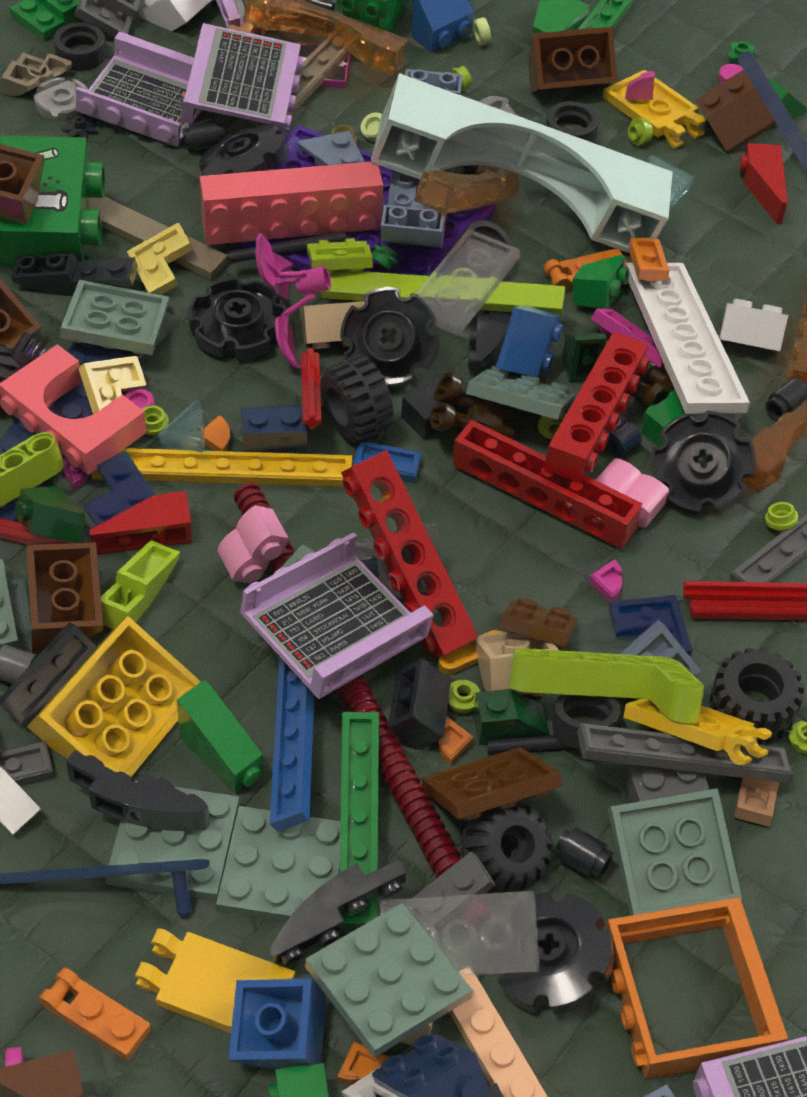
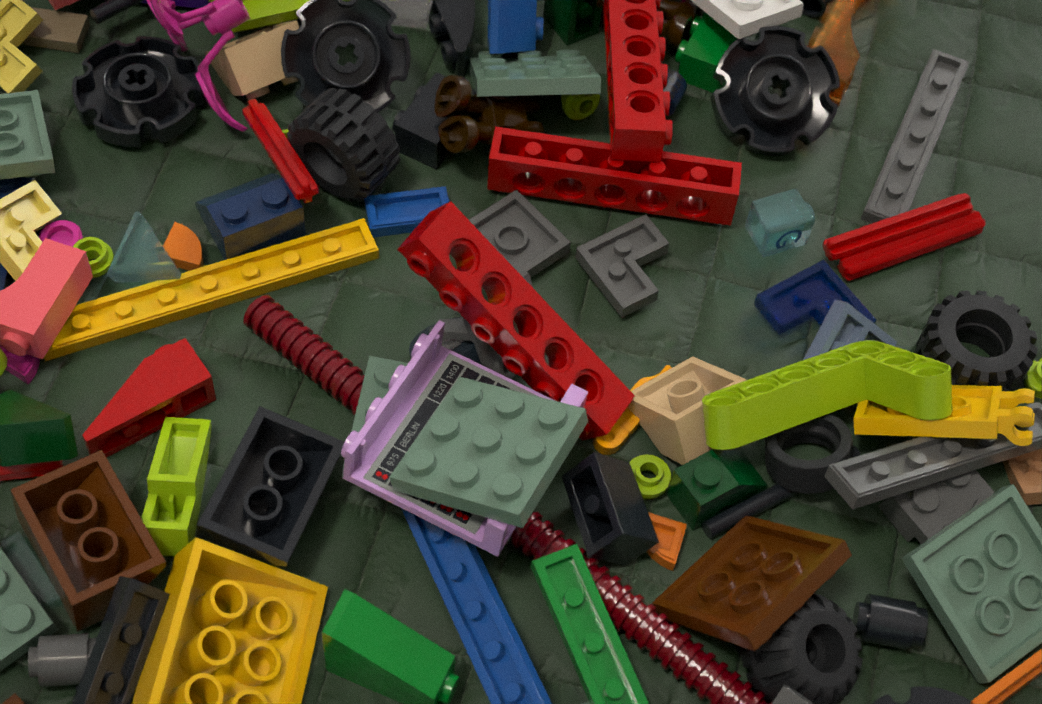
camera: 25 degrees left, 5 degrees up
clear blue plate [84,450,155,527] -> none
bright pink brick [217,505,289,584] -> none
reddish brown plate [499,598,578,647] -> none
dark pink tile [589,560,623,604] -> none
bright pink brick [596,458,669,528] -> none
lime plate [765,502,799,531] -> none
none -> black slope [197,406,345,566]
none -> sand green plate [389,377,588,528]
none -> dark grey plate [469,190,571,278]
none -> dark grey plate [575,214,669,318]
none -> clear light blue brick [745,188,815,257]

